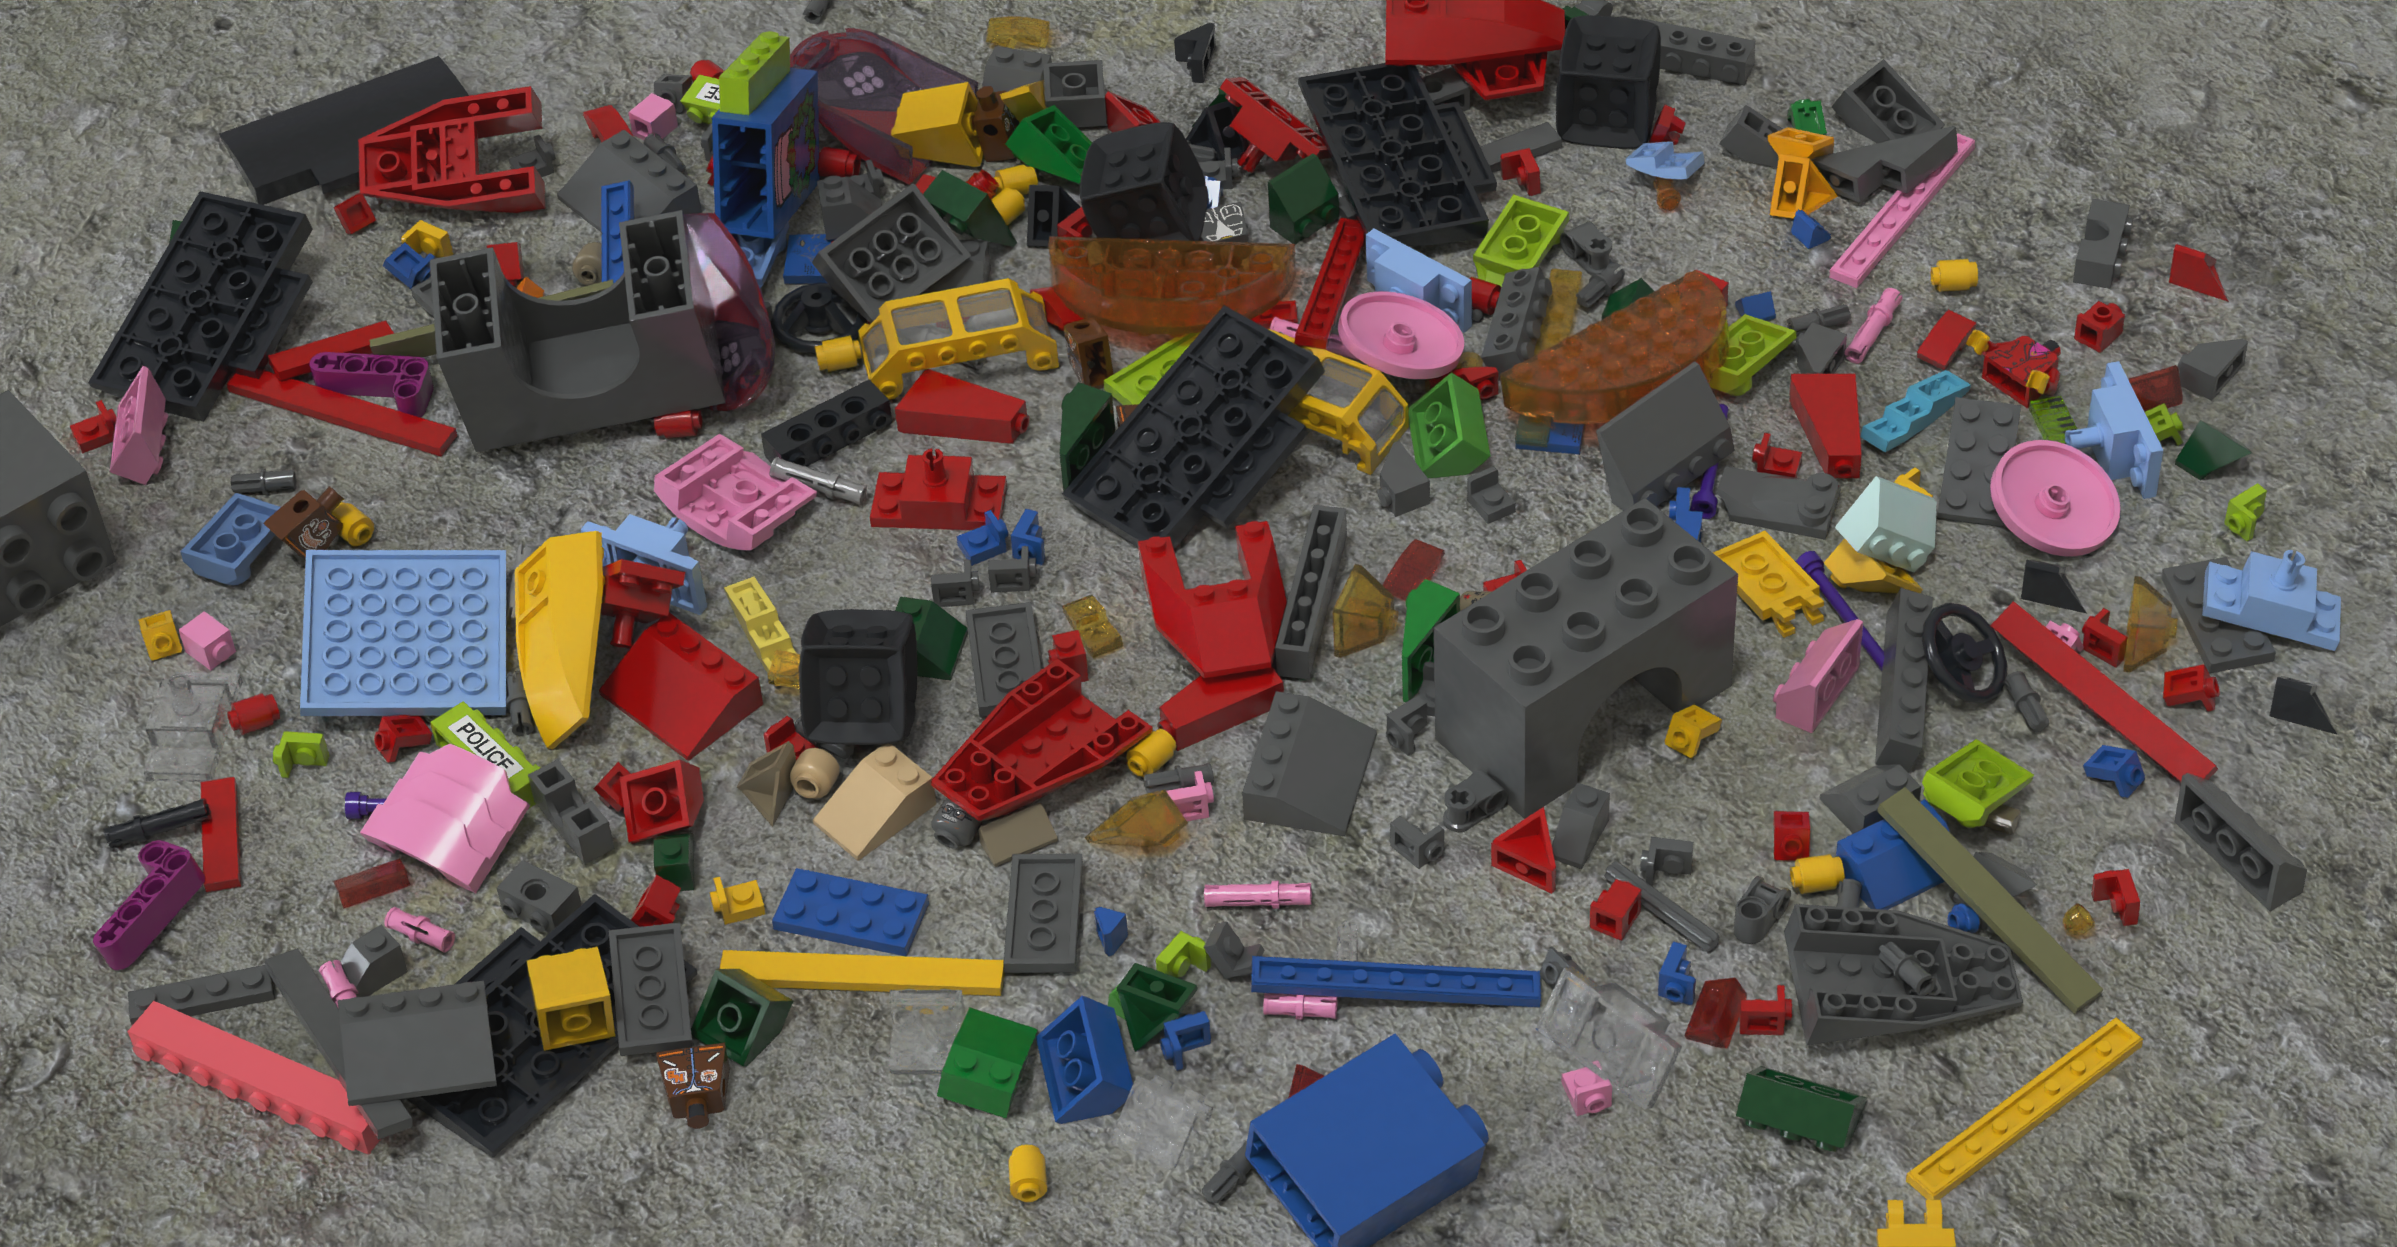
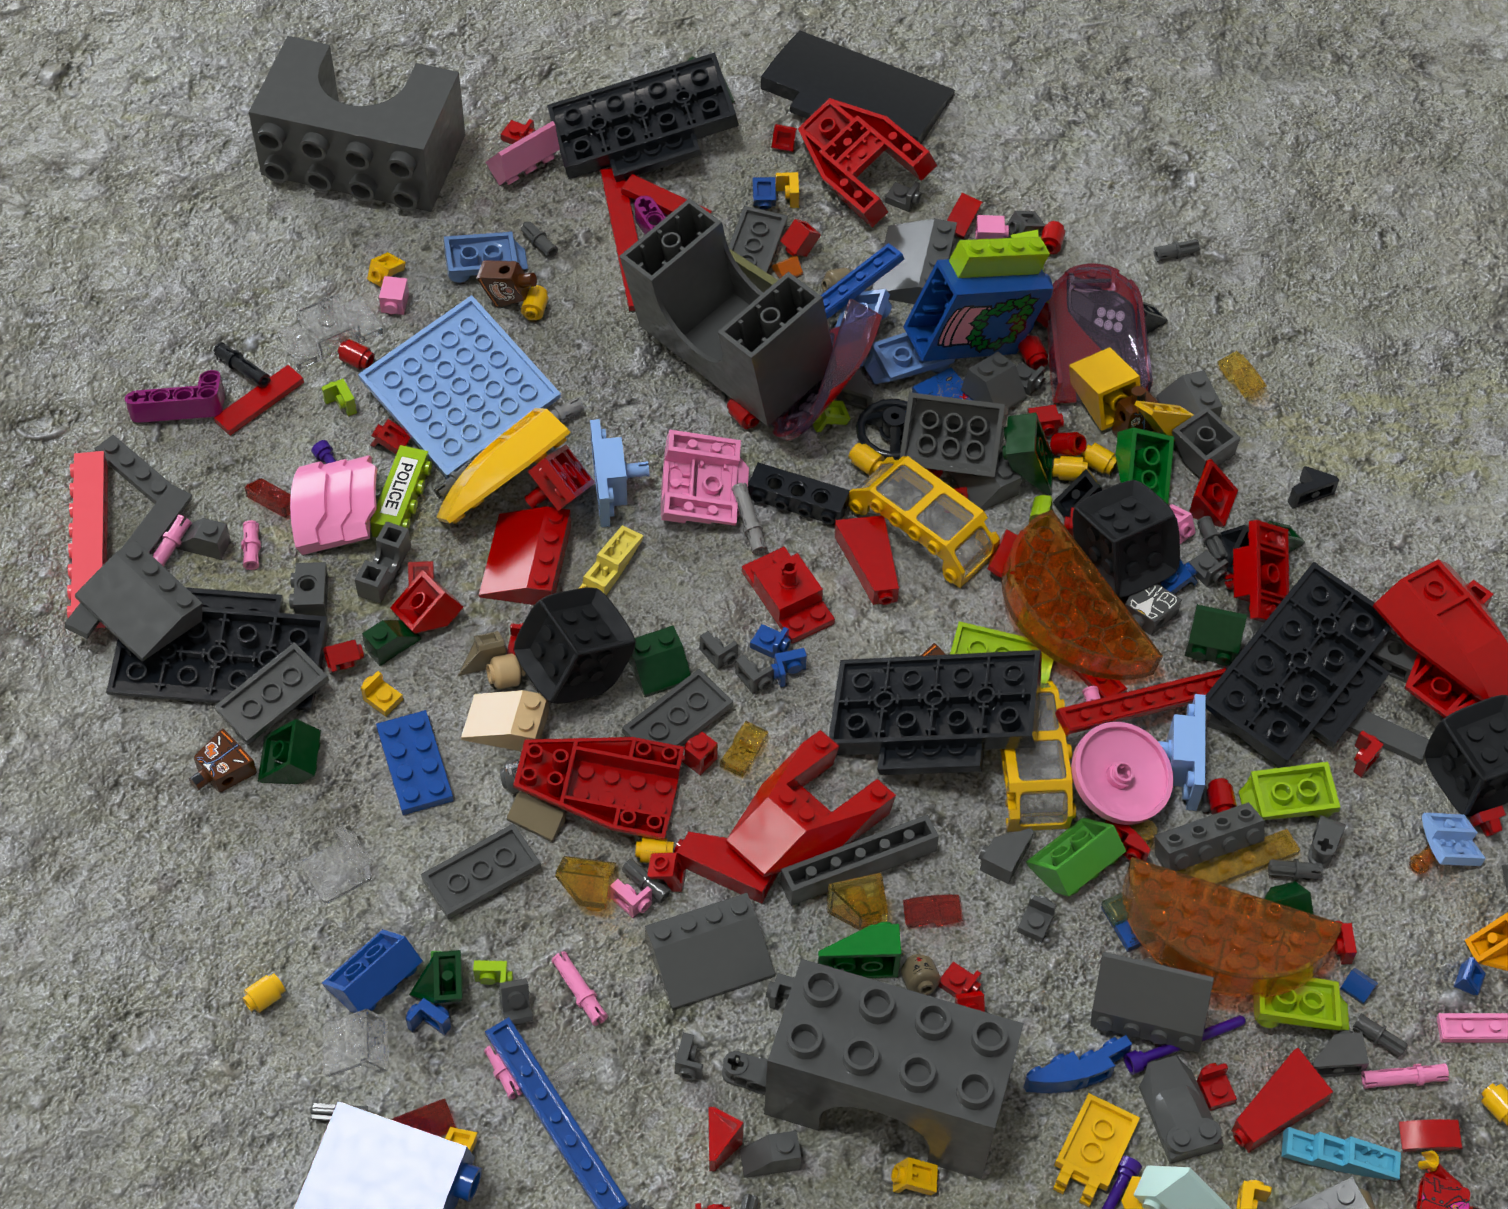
camera: 50 degrees right, 10 degrees up
yellow slope [527,947,615,1051] -> none
yellow tile [719,950,1004,996] -> none
green slope [937,1007,1038,1118] -> none
dark green slope [1059,382,1115,500] -> none
reddish brown torso [1064,317,1114,389] -> none
blue slope [1094,907,1128,956] -> none
none -> red bracket [647,853,686,892]
none -> lime brick [1029,495,1053,530]

